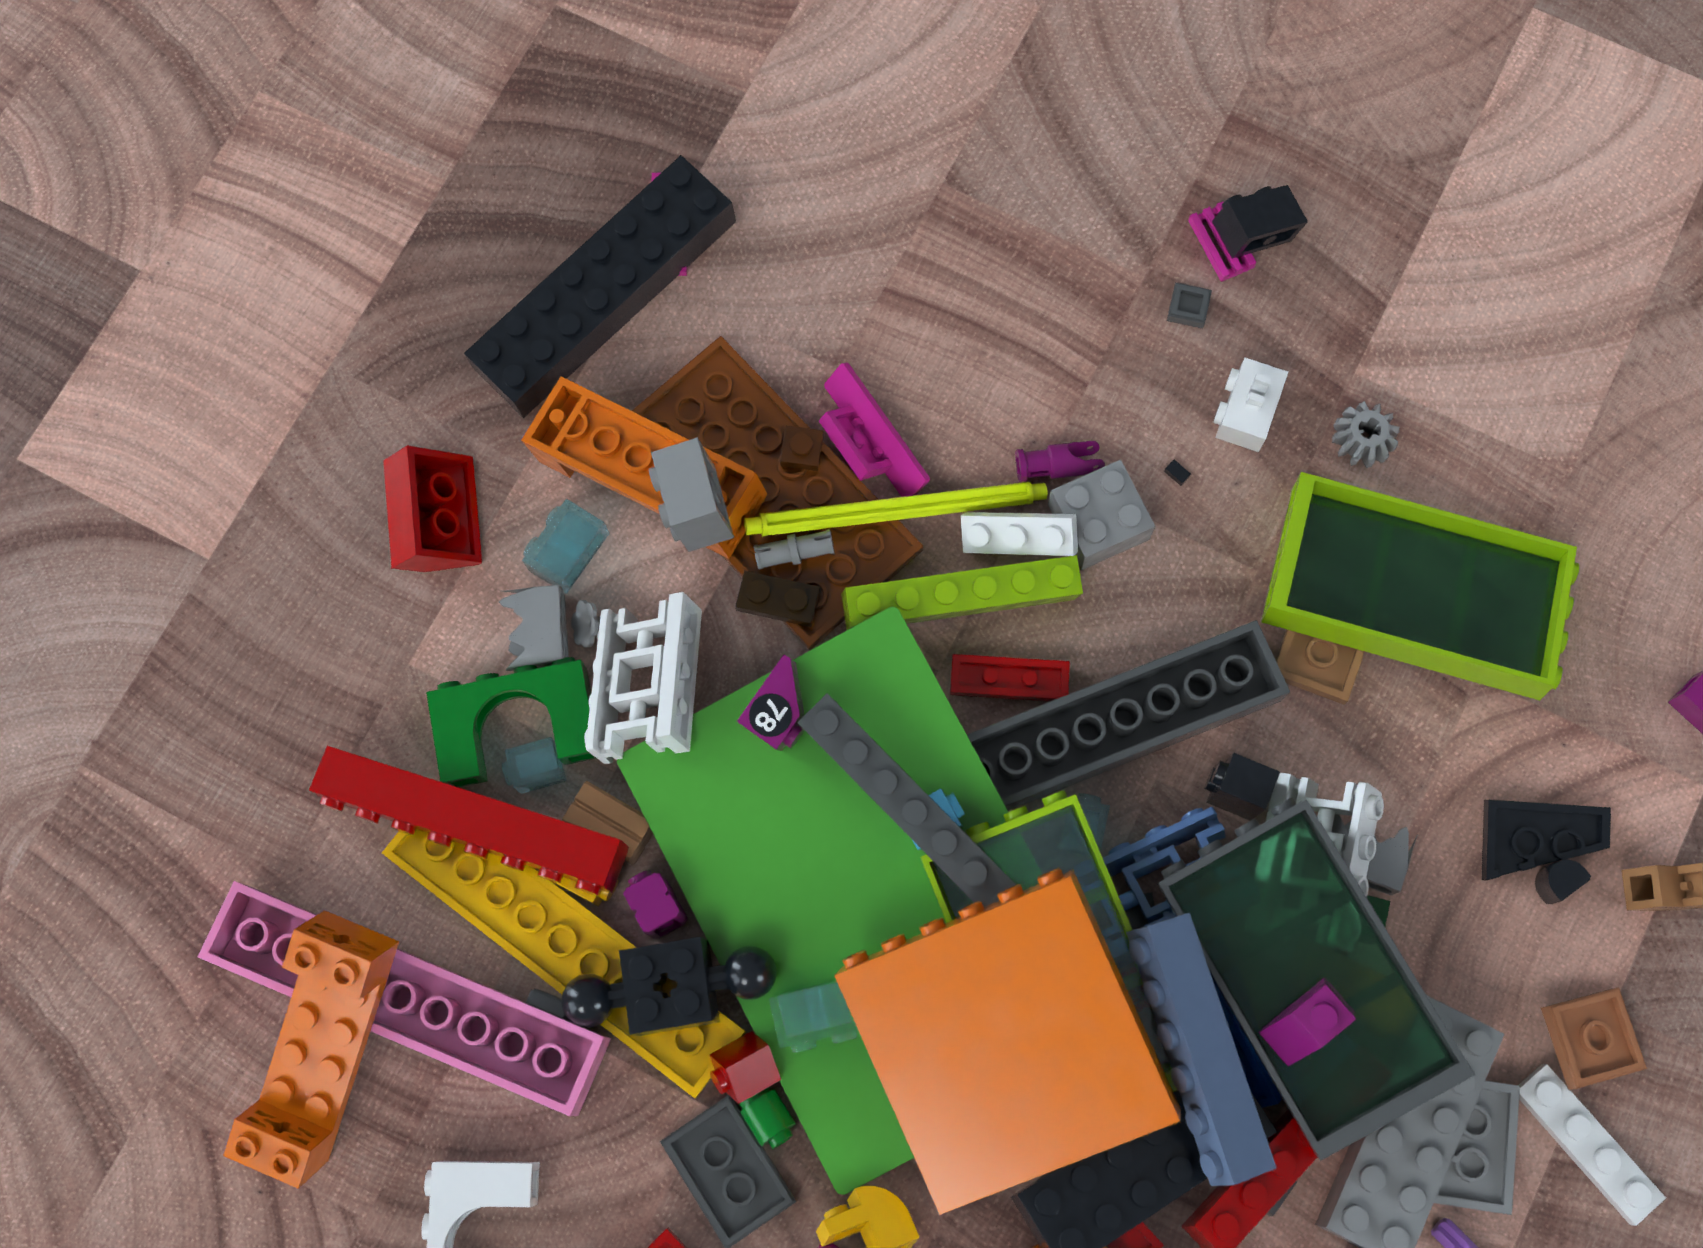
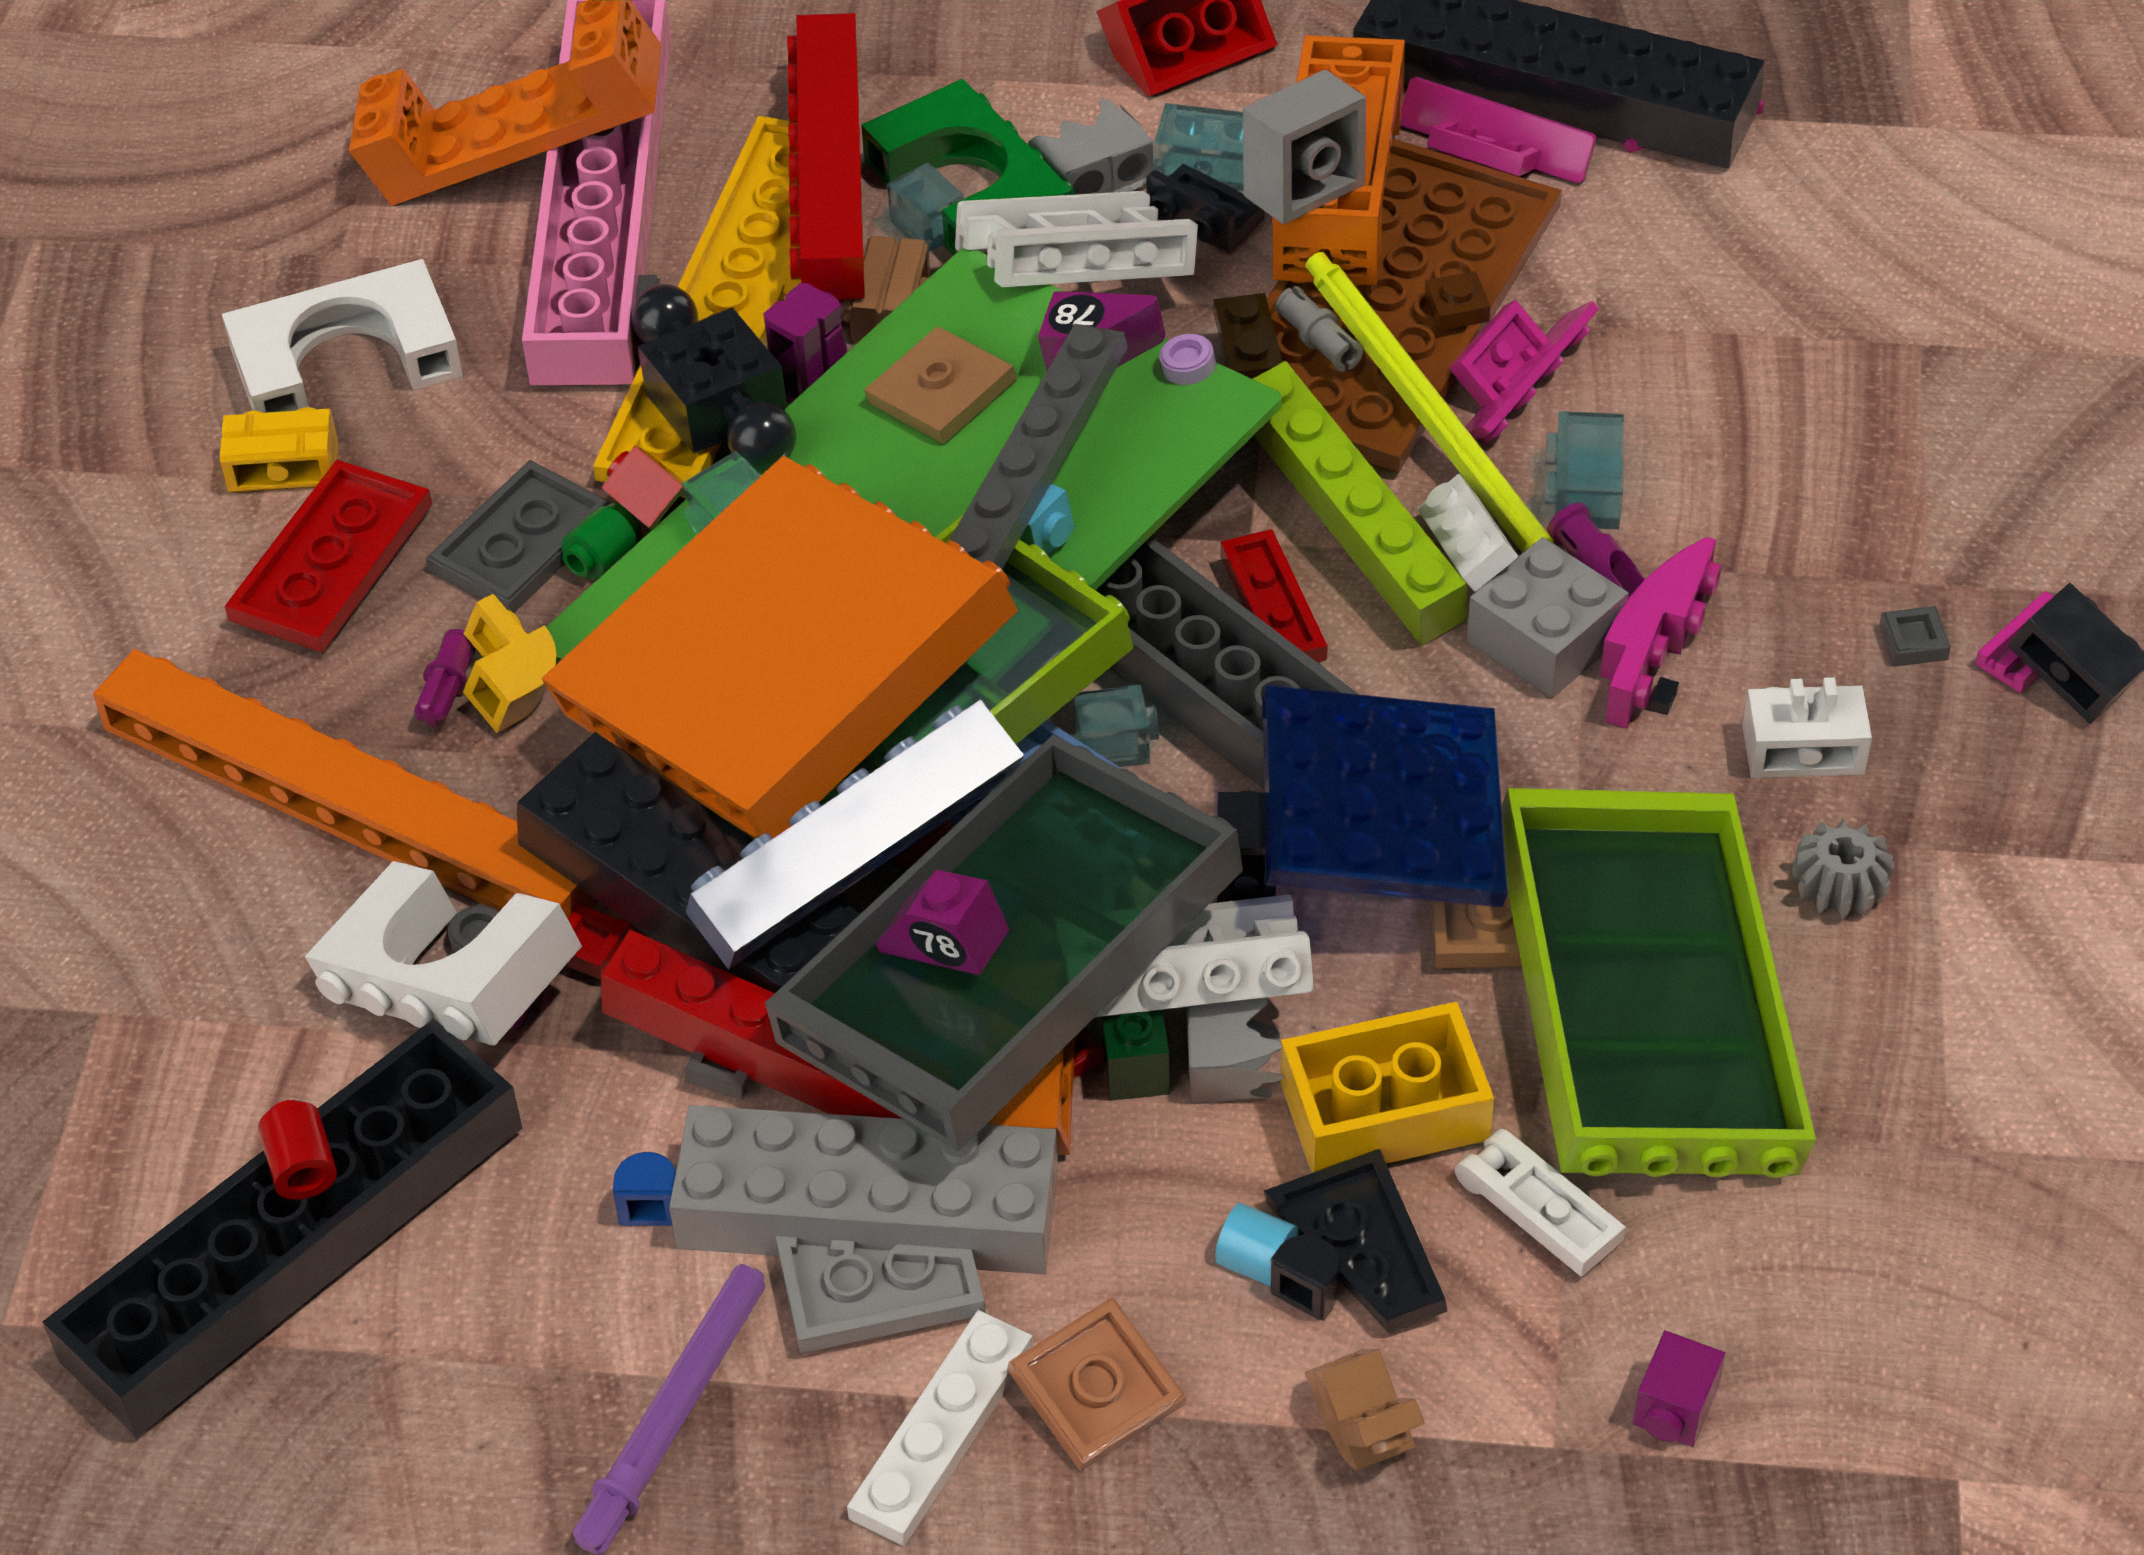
camera: 65 degrees right, 25 degrees down
none -> medium nougat plate [864,326,1017,444]
none -> black bracket [1146,163,1265,253]
none -> lavender tile [1159,334,1216,385]
none -> medium azure brick [1215,1202,1299,1286]
none -> clear blue plate [1262,685,1508,908]
none -> yellow brick [1280,1001,1494,1173]
none -> dark pink bracket [1401,77,1597,183]
none -> white plate [1454,1129,1626,1277]
none -> clear light blue brick [1544,411,1624,530]
none -> dark pink slope [1600,537,1722,728]

